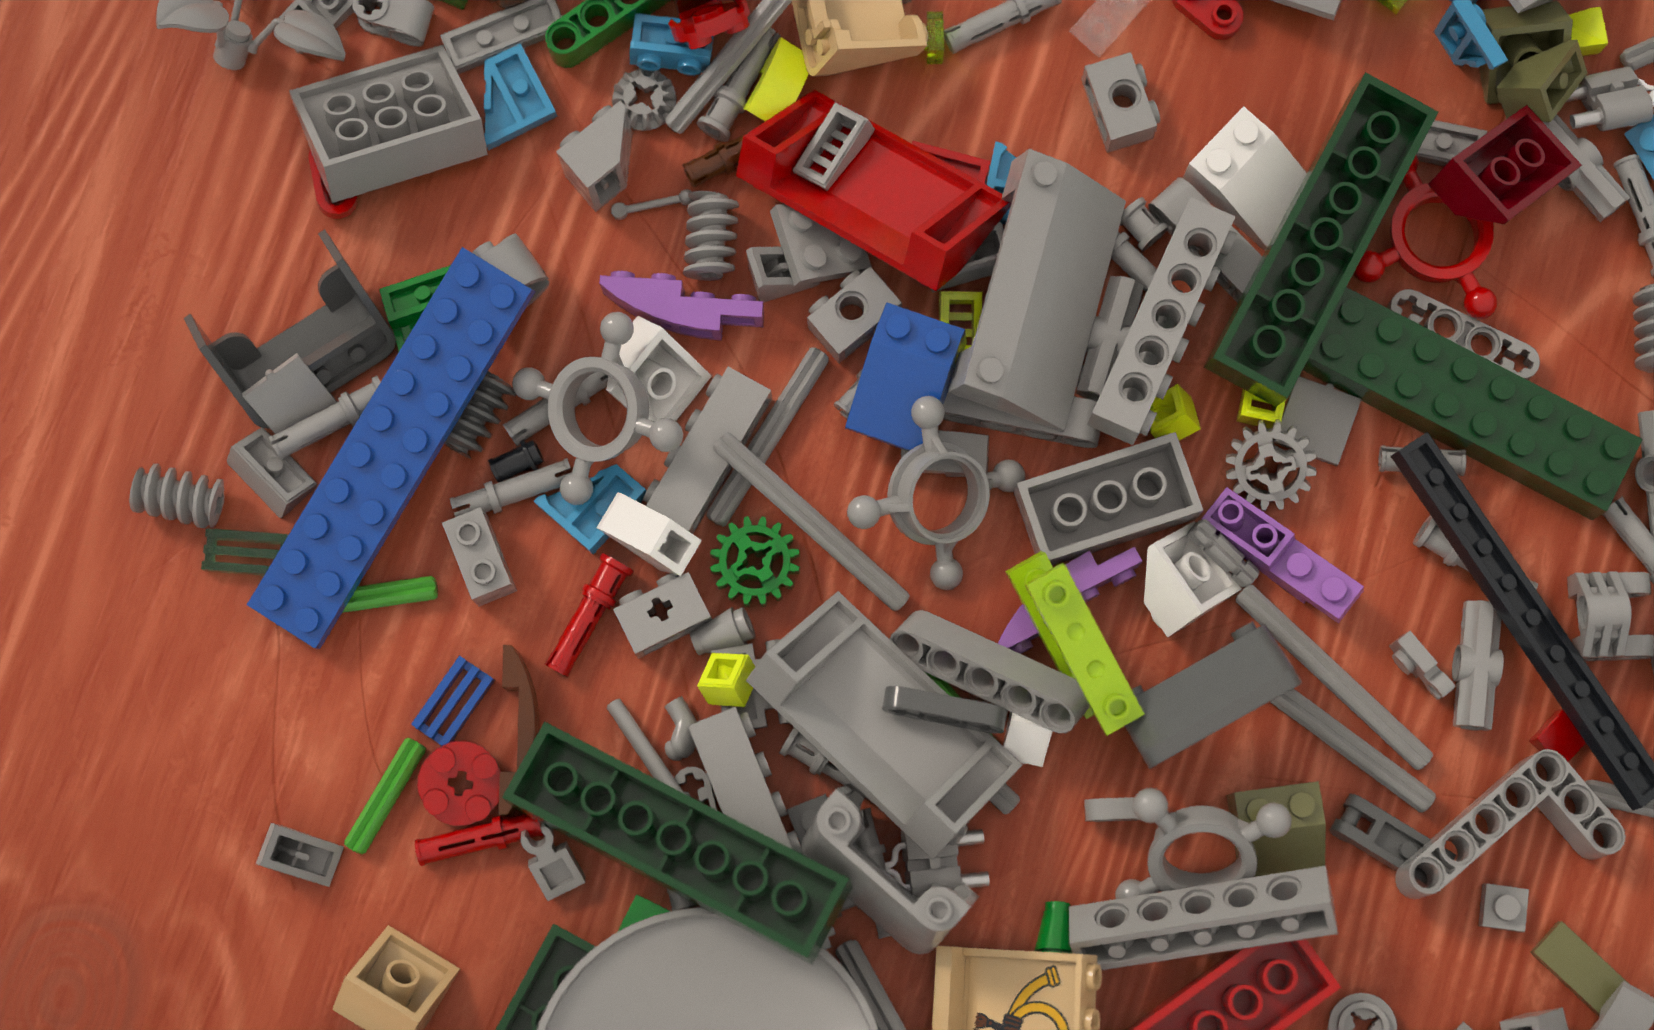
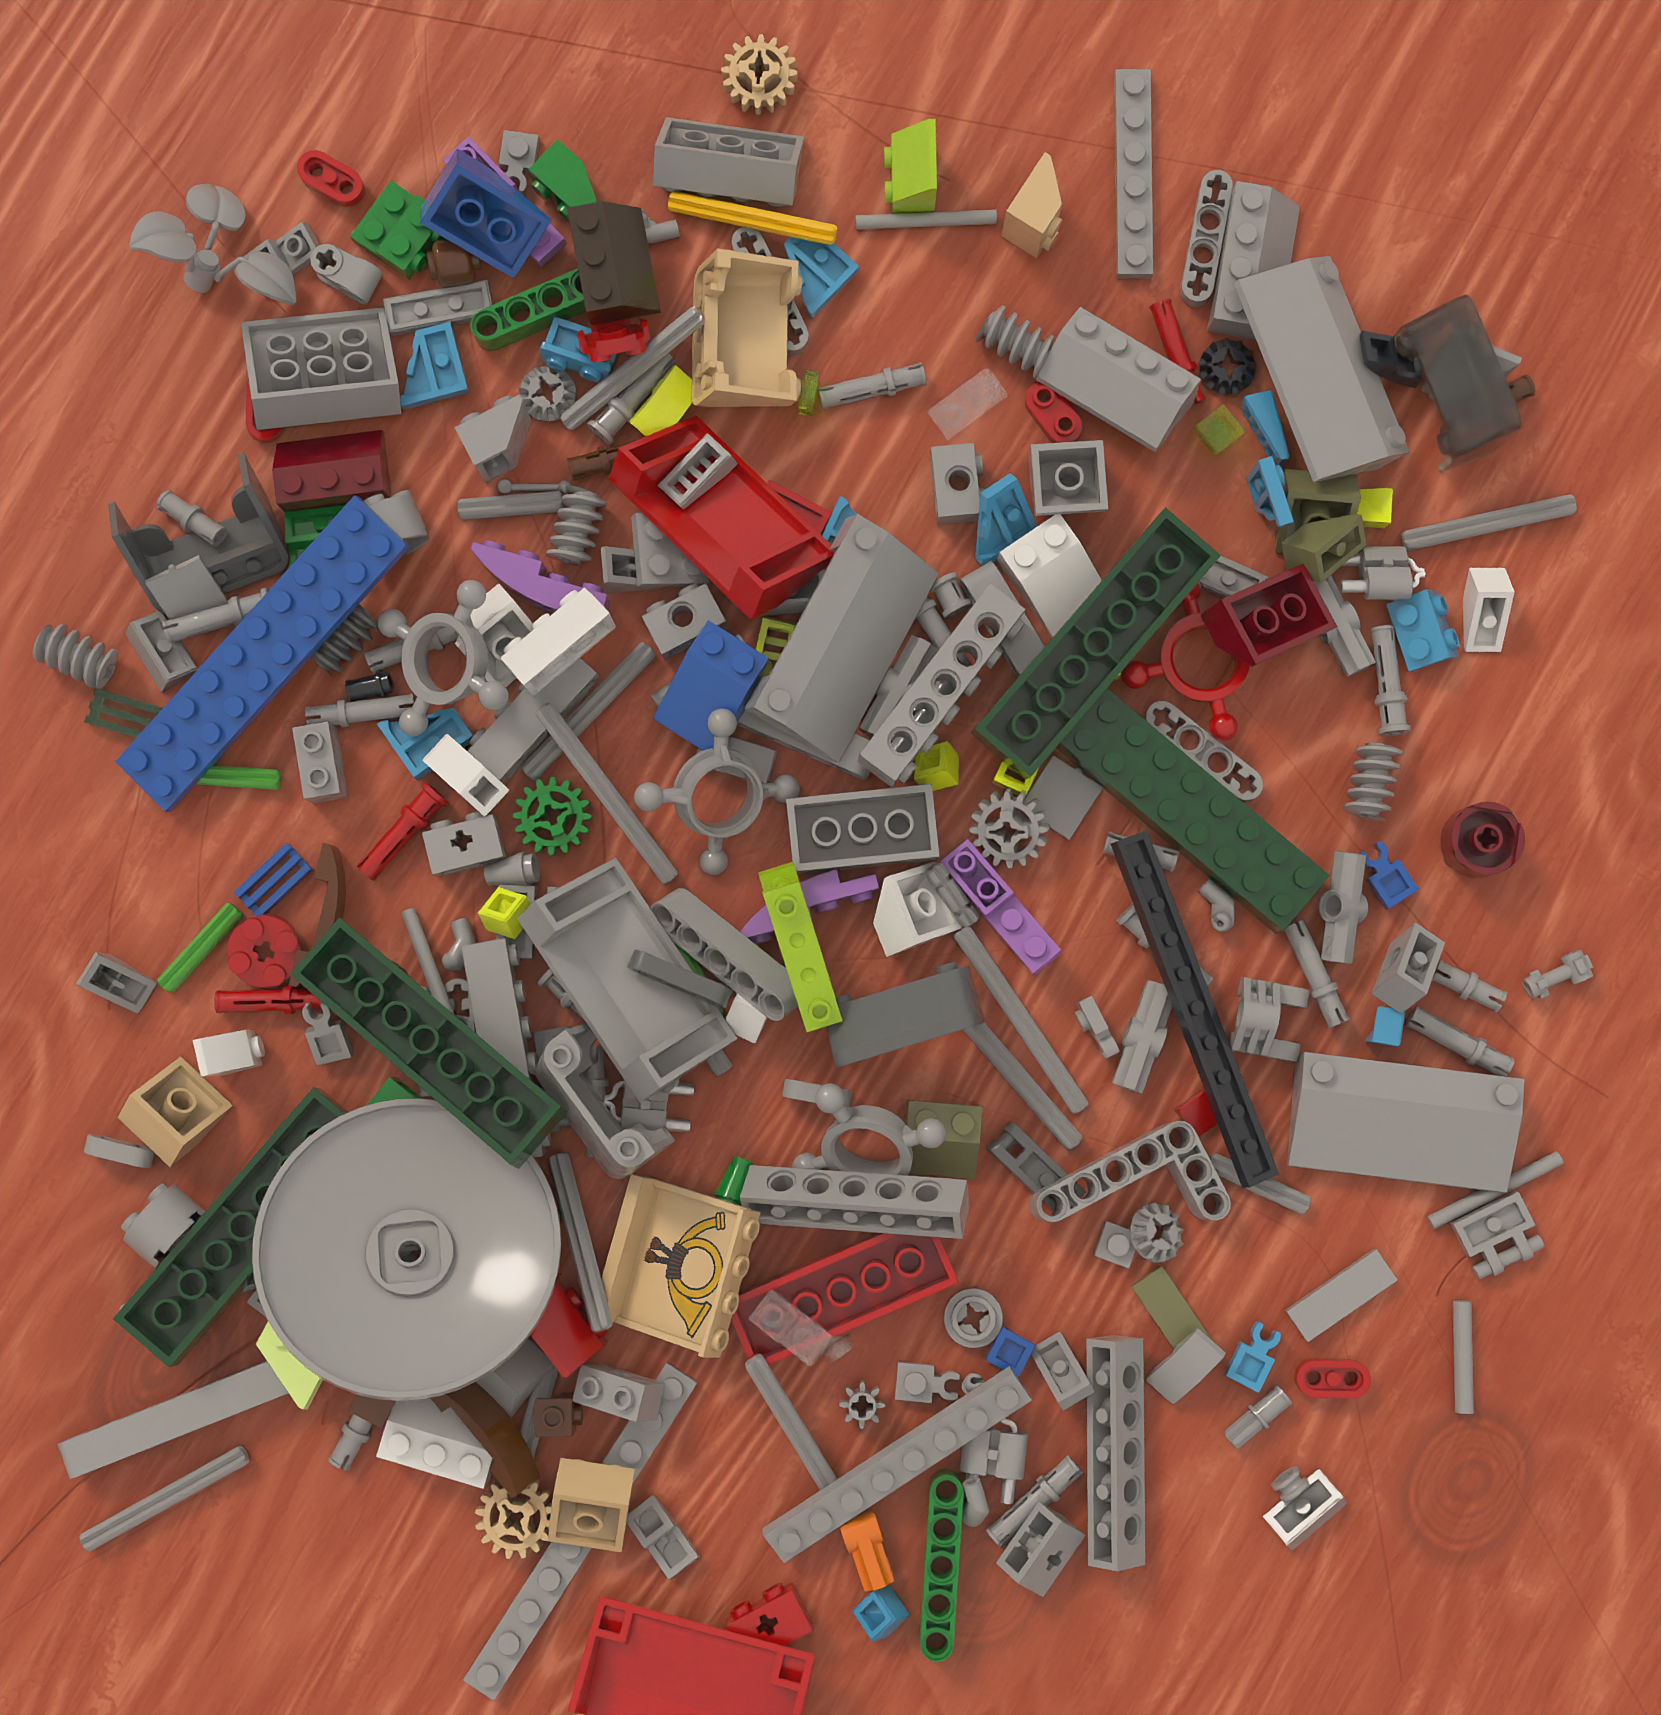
camera: 10 degrees right, 5 degrees up
none -> light grey pin [156,490,227,547]
none -> white slope [193,1030,265,1077]
none -> dark red slope [272,430,391,512]
none -> light grey axle [457,491,564,520]
none -> white slope [501,587,616,697]
none -> dark azure wing [975,473,1038,566]
none -> light grey slope [1028,440,1108,516]
none -> light grey gear [1130,1203,1185,1262]
none -> light grey arm [1198,878,1235,932]

